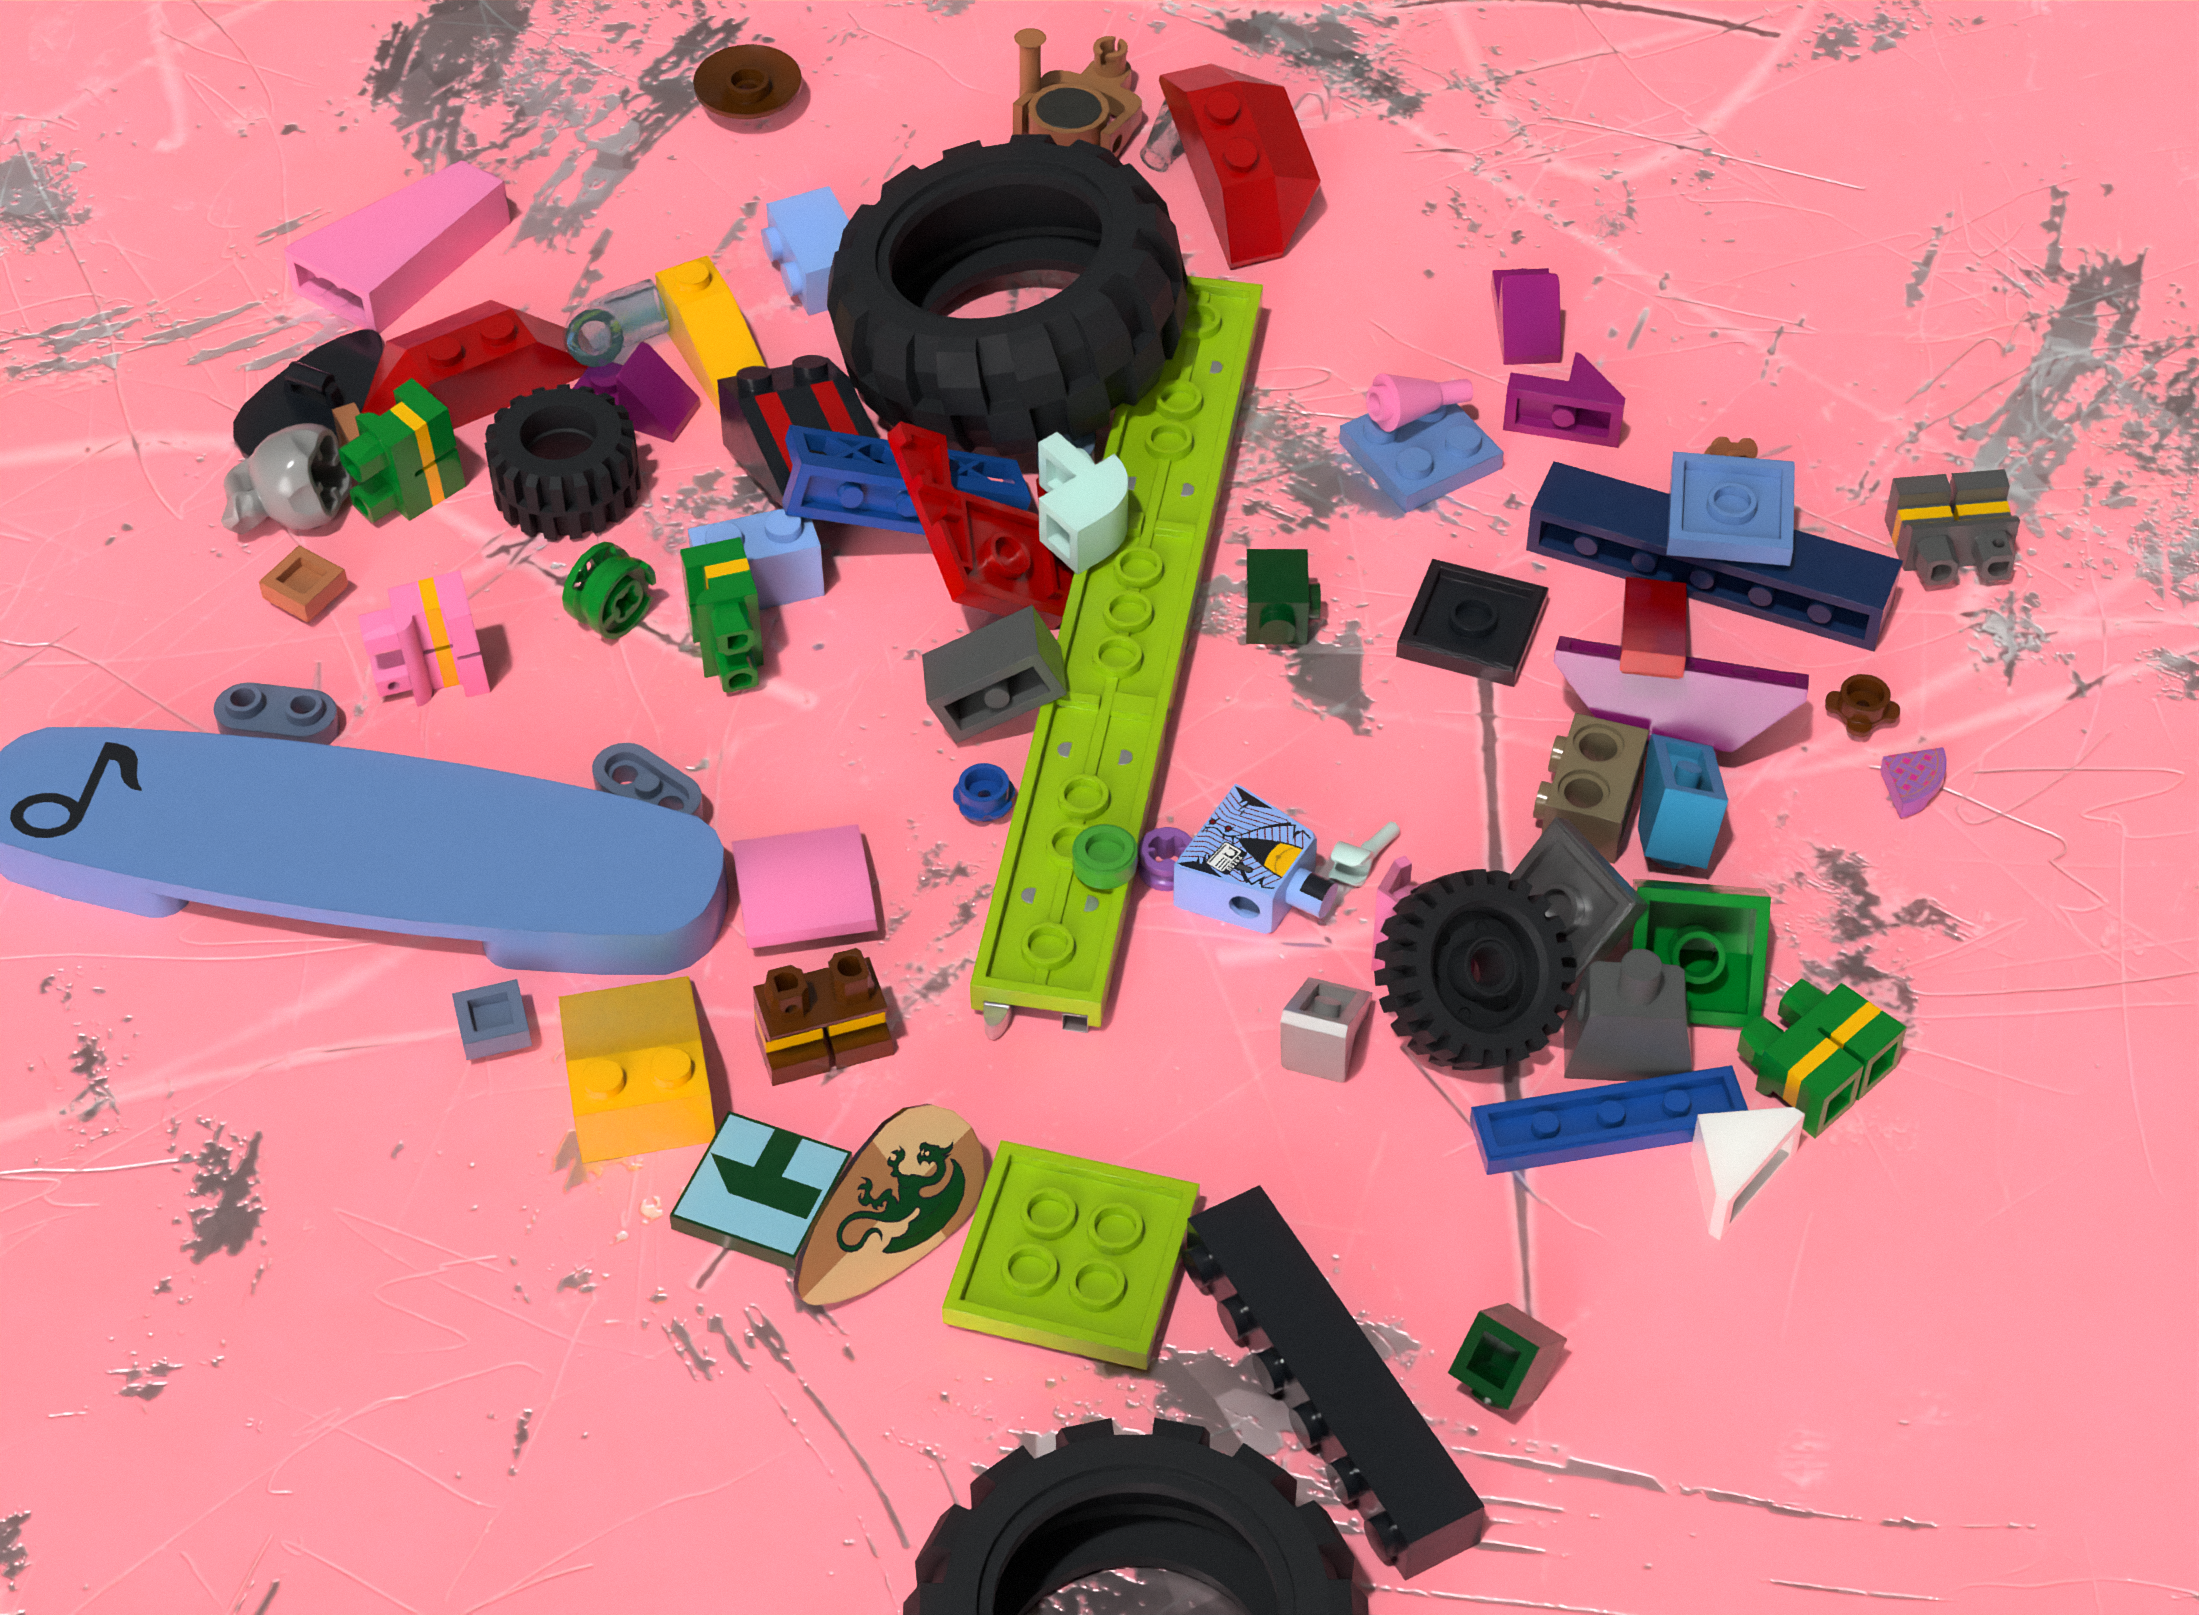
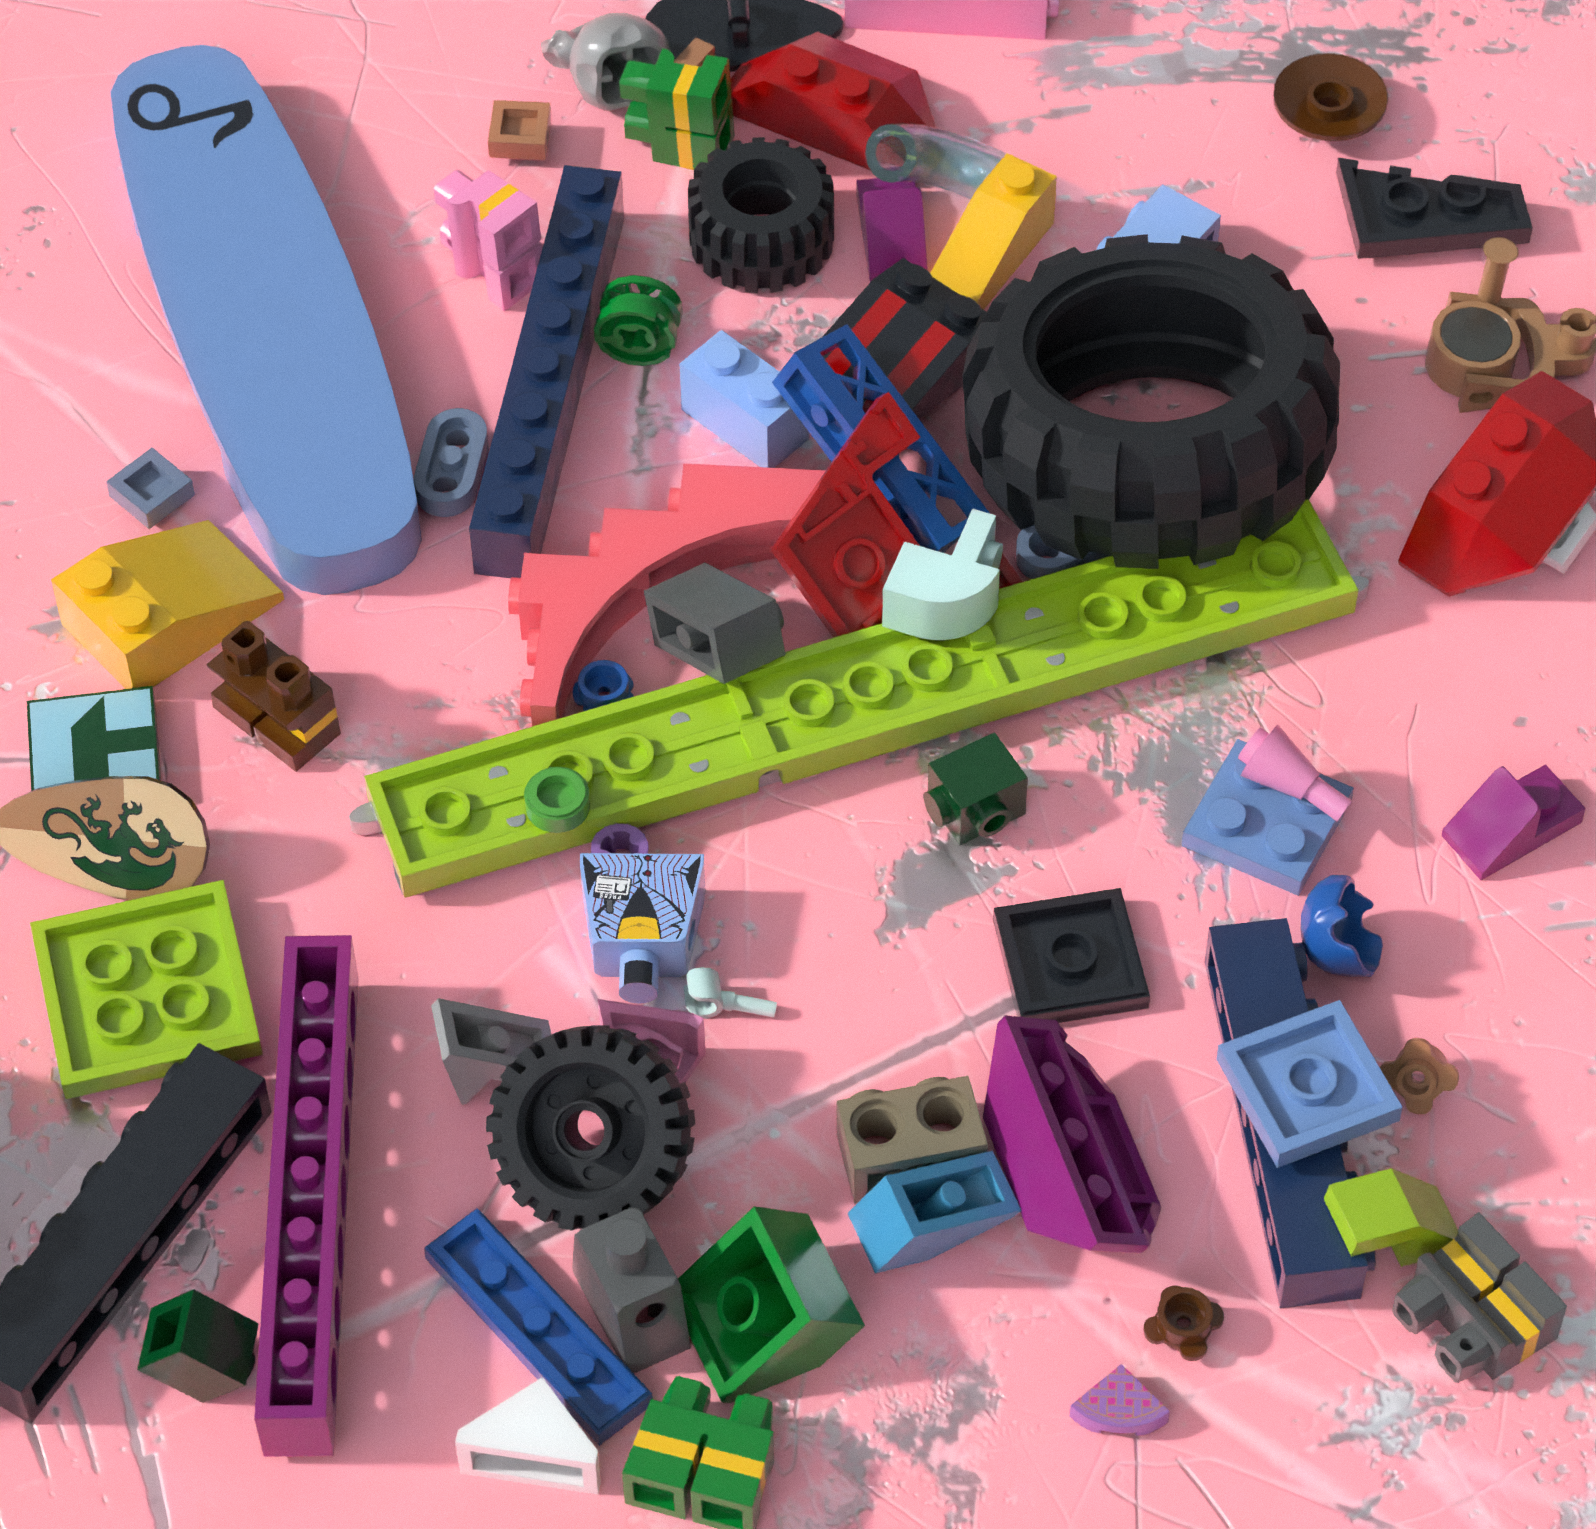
camera: 60 degrees right, 5 degrees up
sand blue plate [213,682,340,745] -> none
green hips [680,537,764,693] -> none
bright pink slope [731,824,877,949] -> none
magenta slope [1503,352,1626,448] -> none
flat silver plate [1509,817,1649,1000] -> none
red tile [1619,577,1686,680] -> none
none -> magenta brick [254,935,359,1457]
none -> dark blue brick [469,165,624,579]
none -> coral arch [508,463,826,726]
none -> blue hair [1300,875,1383,977]
none -> lime slope [1323,1168,1458,1267]
none -> black wing [1336,158,1533,259]

